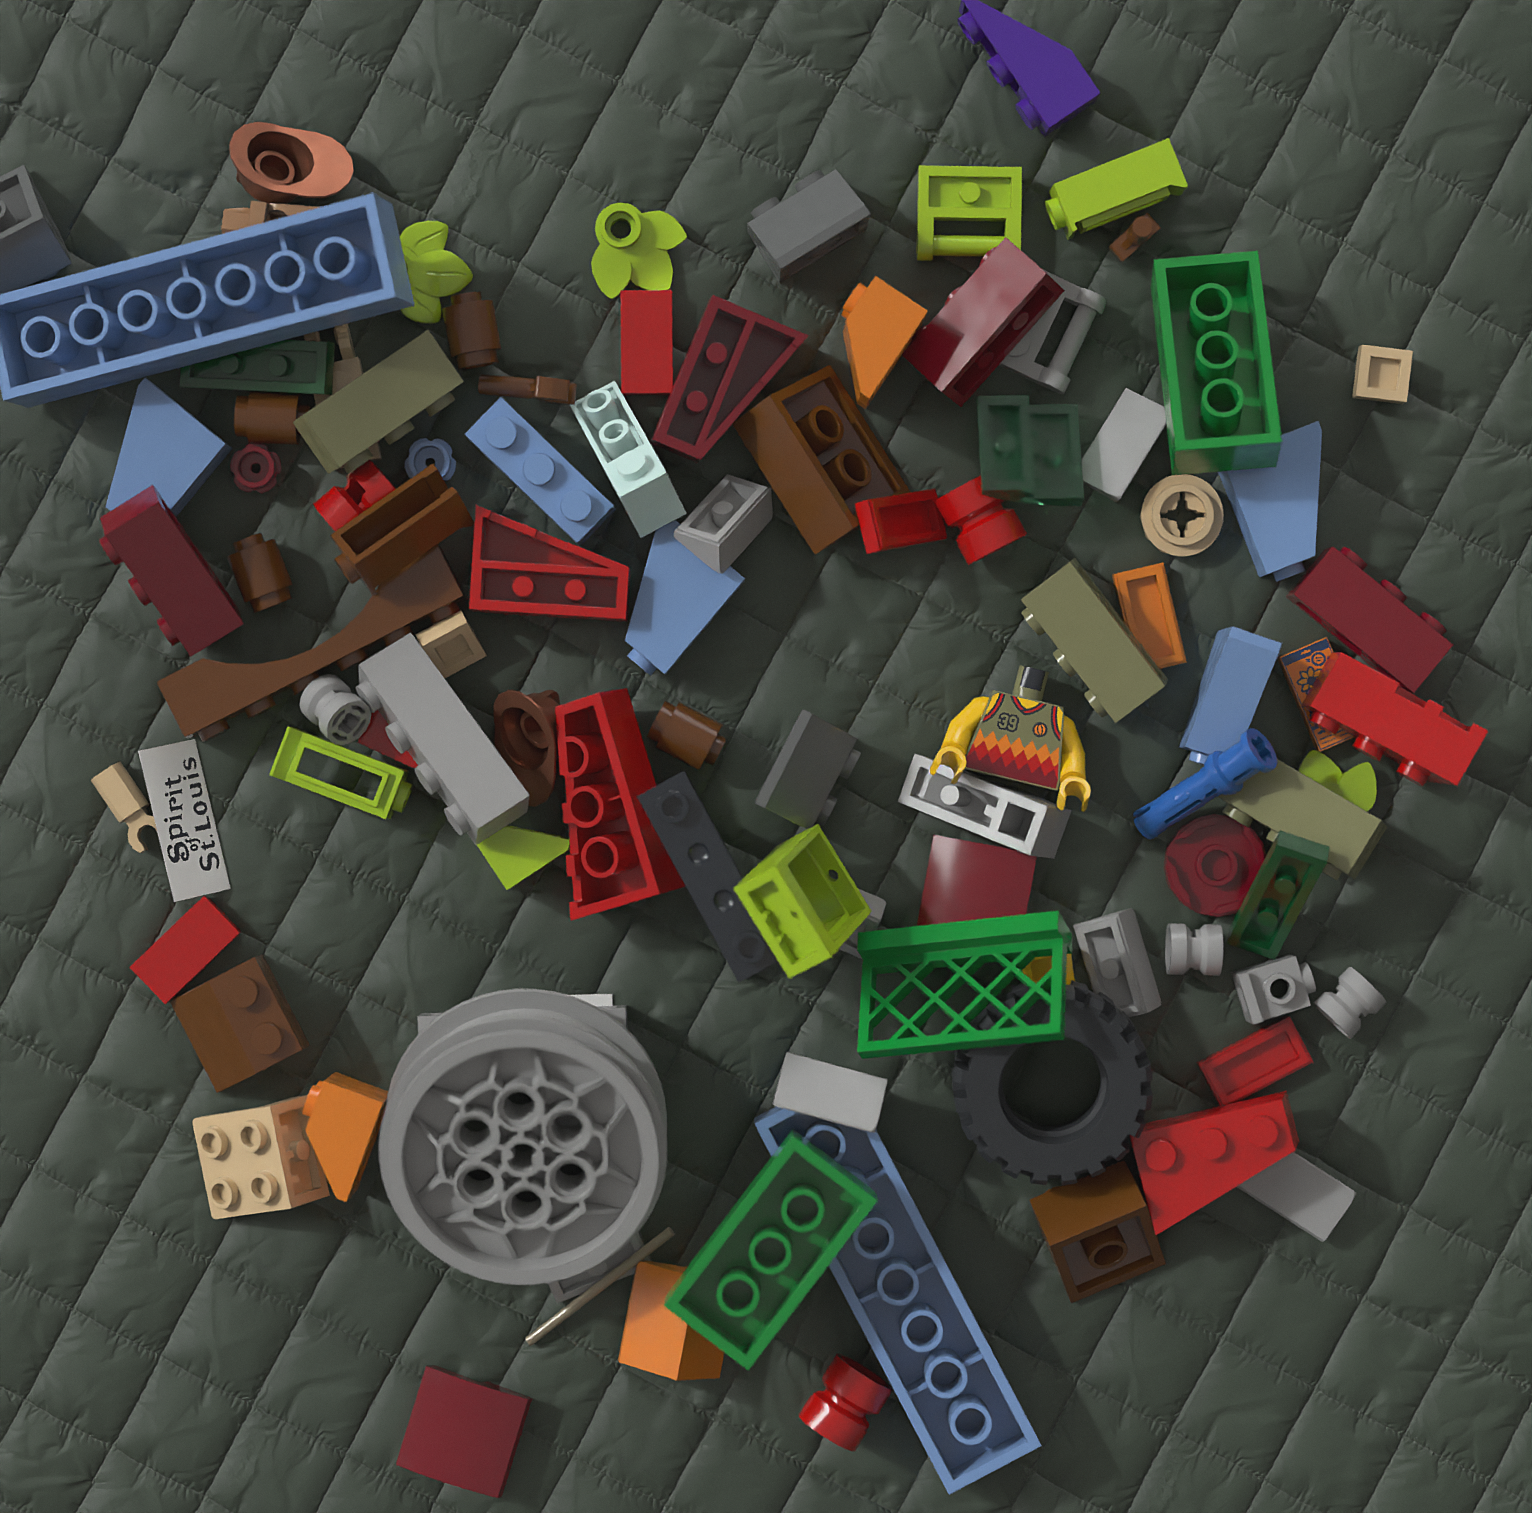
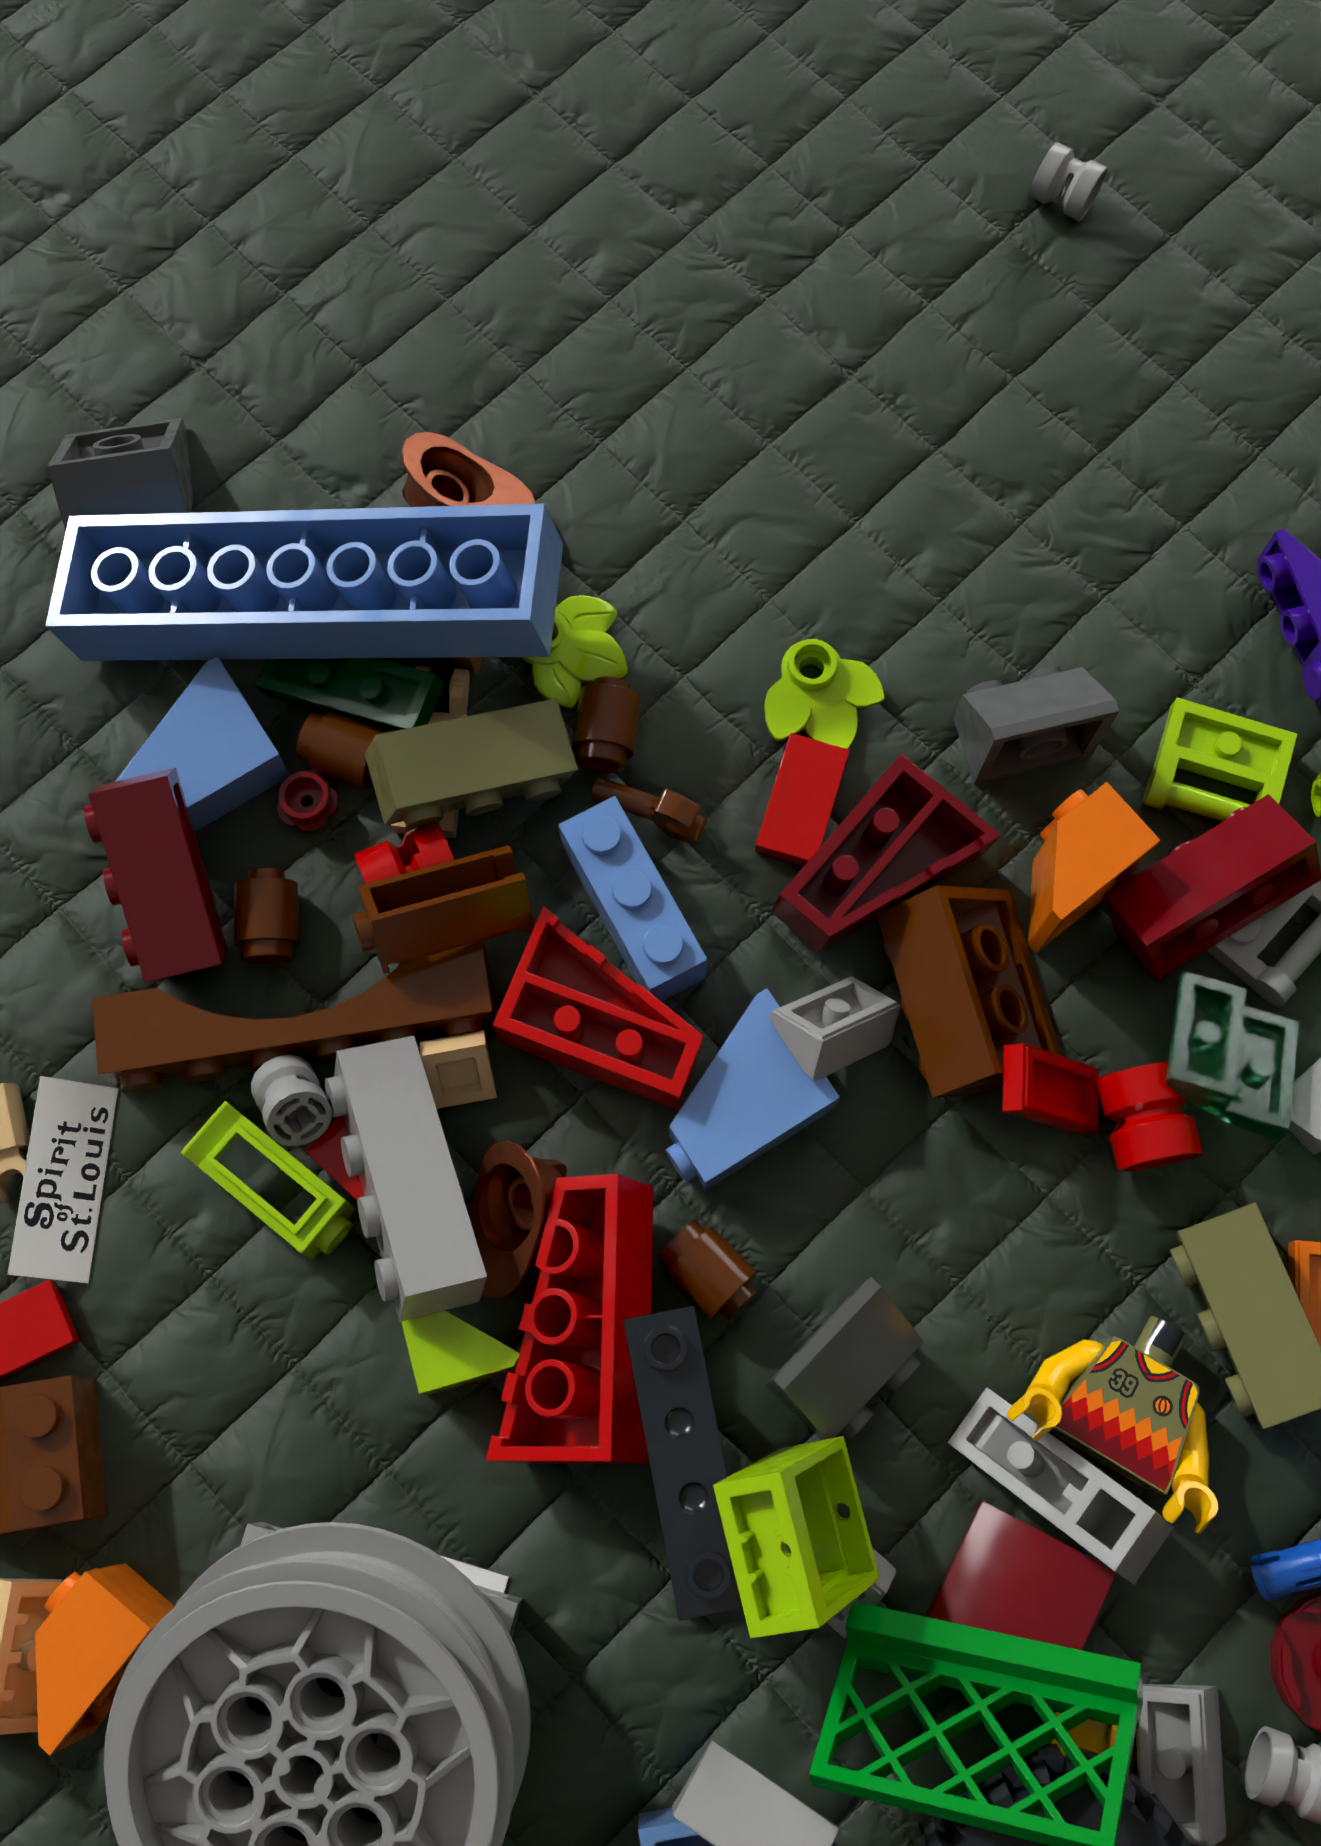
camera: 10 degrees right, 15 degrees down
medium blue plate [405,438,456,480] -> none
light aqua slope [570,381,687,538] -> none

